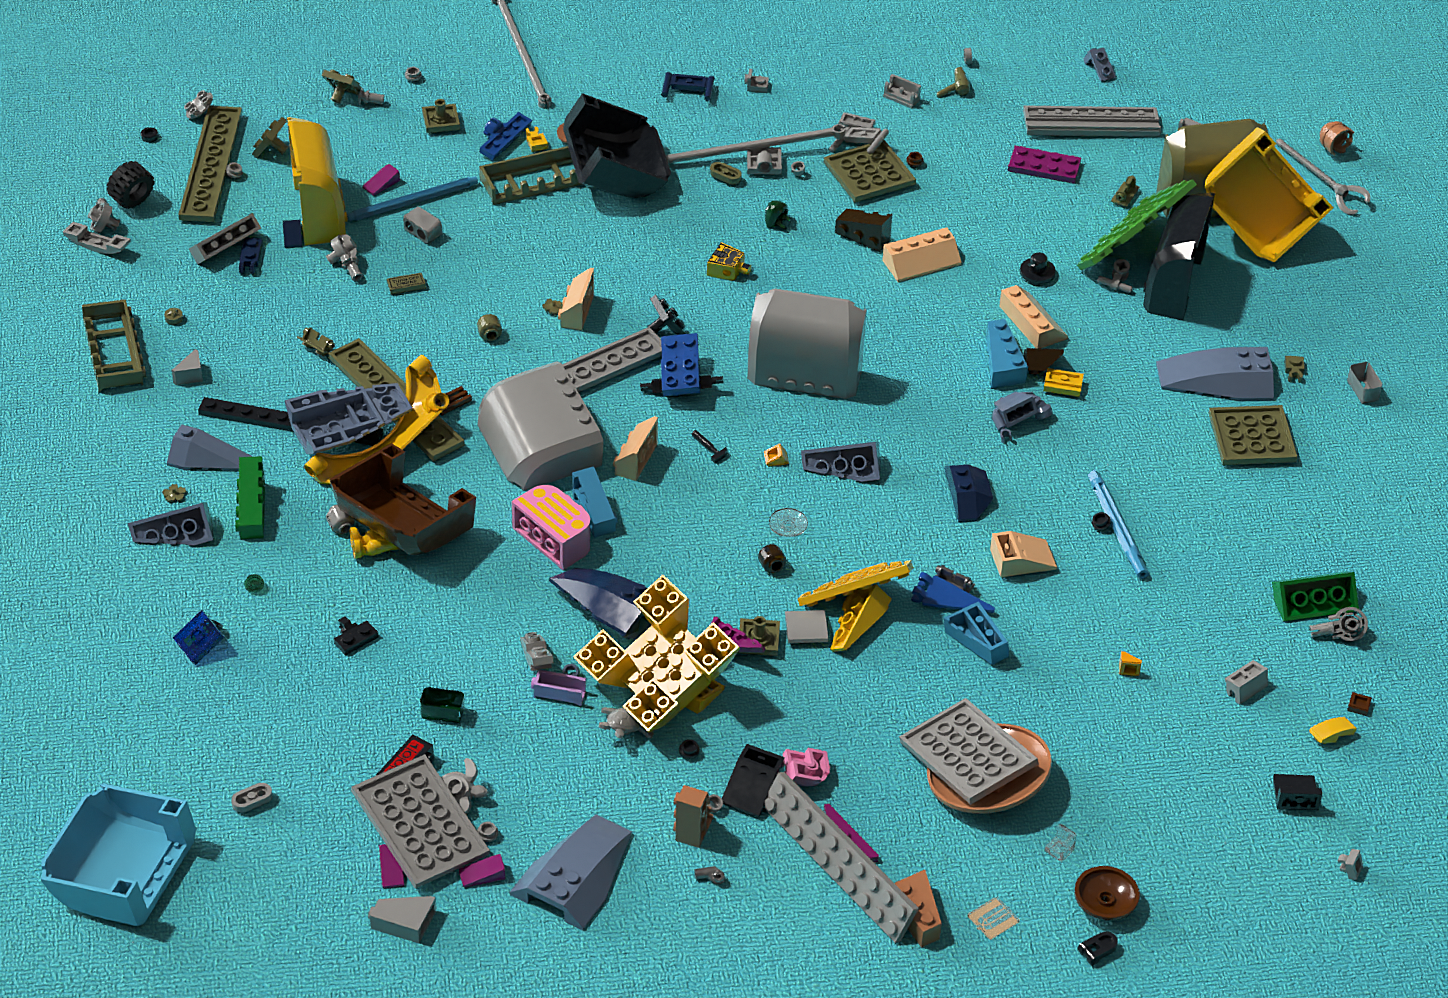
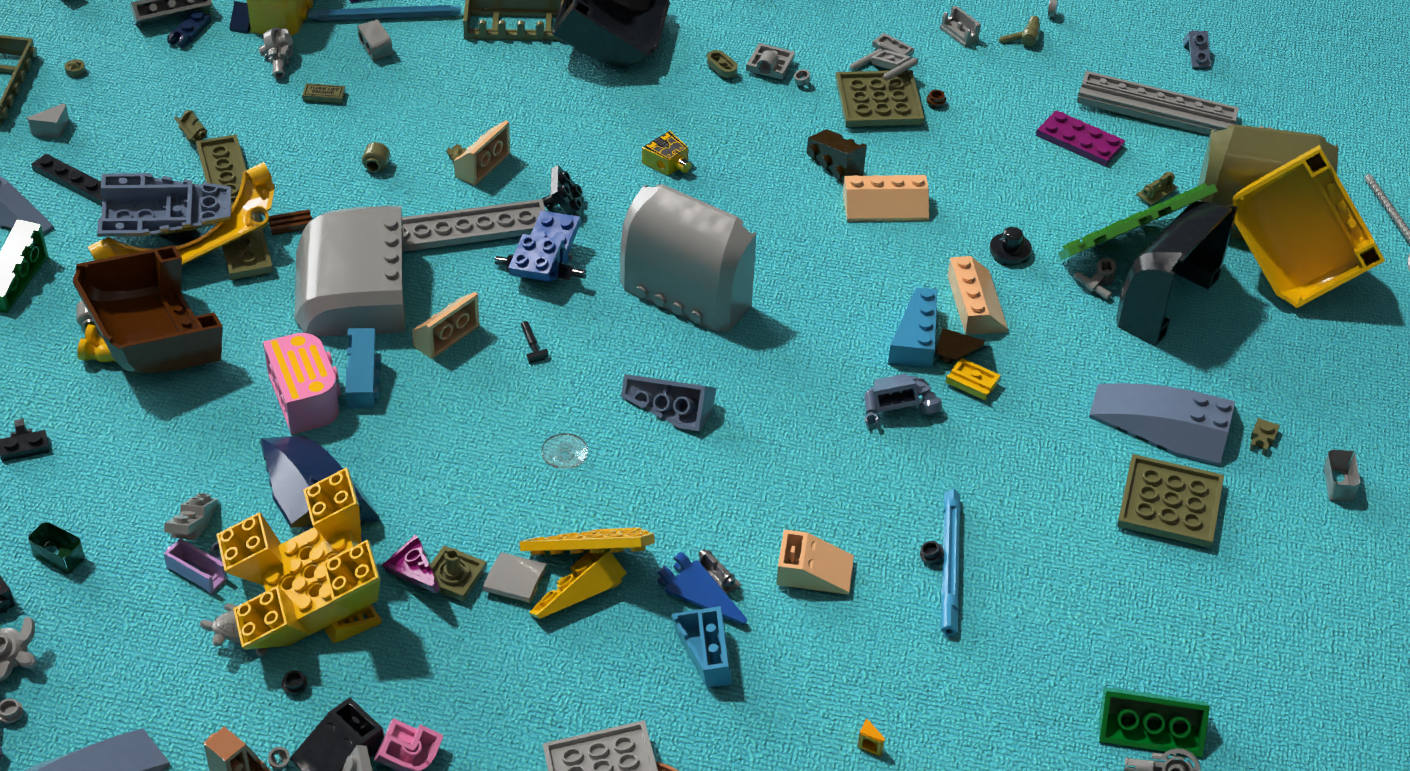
camera: 20 degrees right, 0 degrees up
light grey hinge [666,124,846,163] -> none
dark brown head [758,544,786,573] -> none
light orange slope [764,444,789,466] -> none
dark green piece [765,200,792,230] -> none
dark blue wedge [944,464,993,522] -> none

